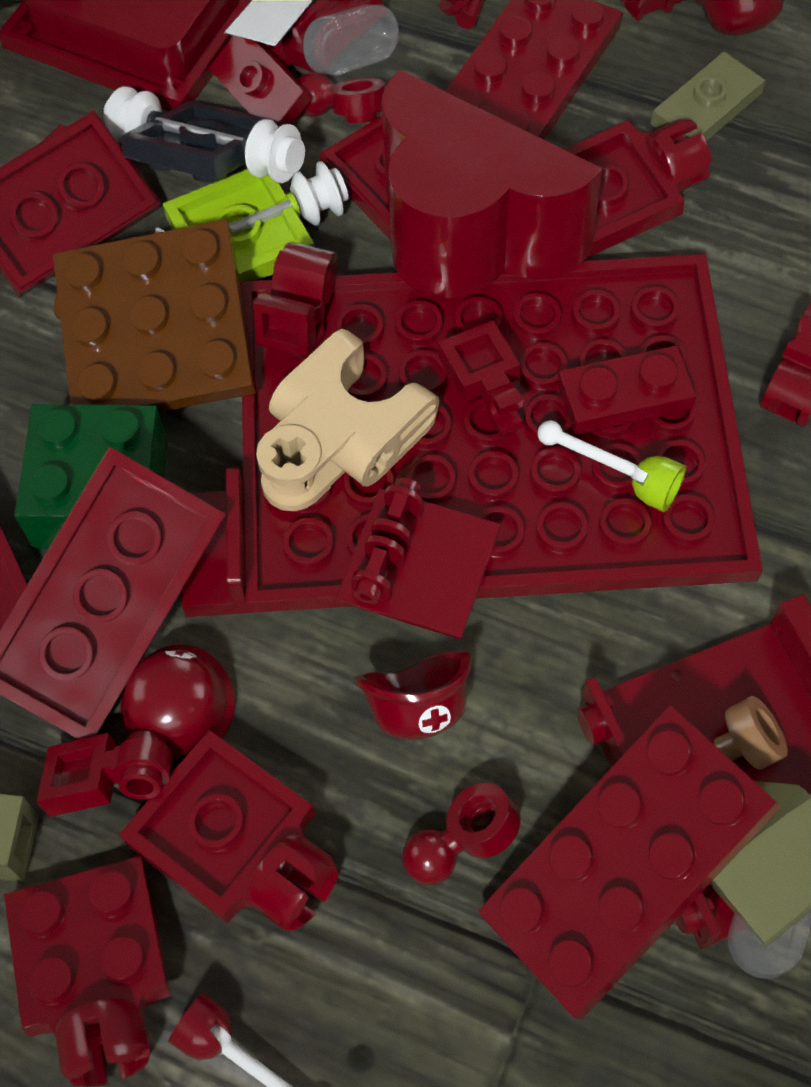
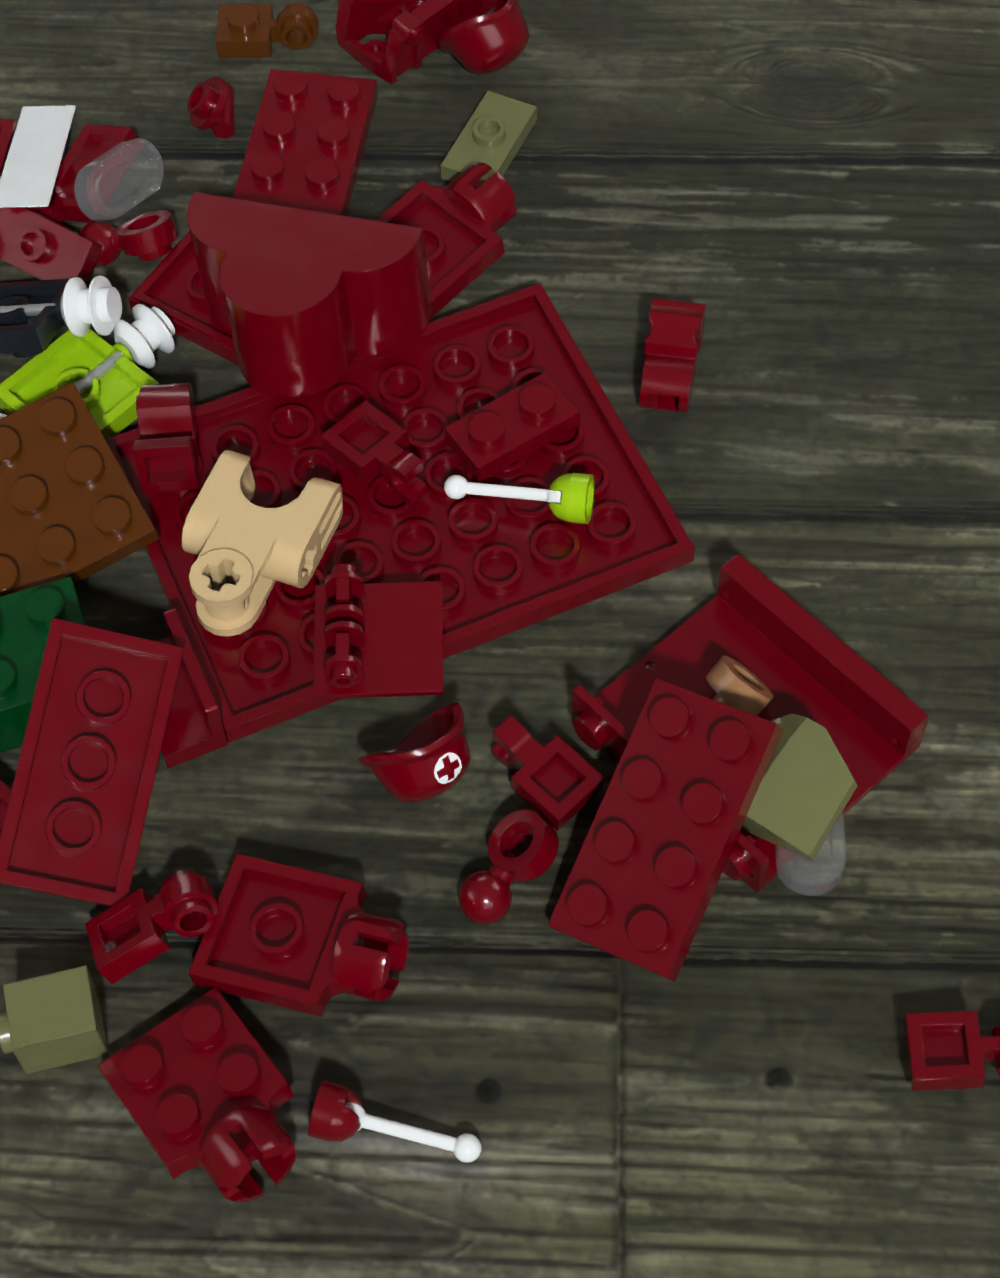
camera: 20 degrees left, 5 degrees down
dark red helmet [121,644,235,759] -> none
none -> dark red plate [491,715,605,831]

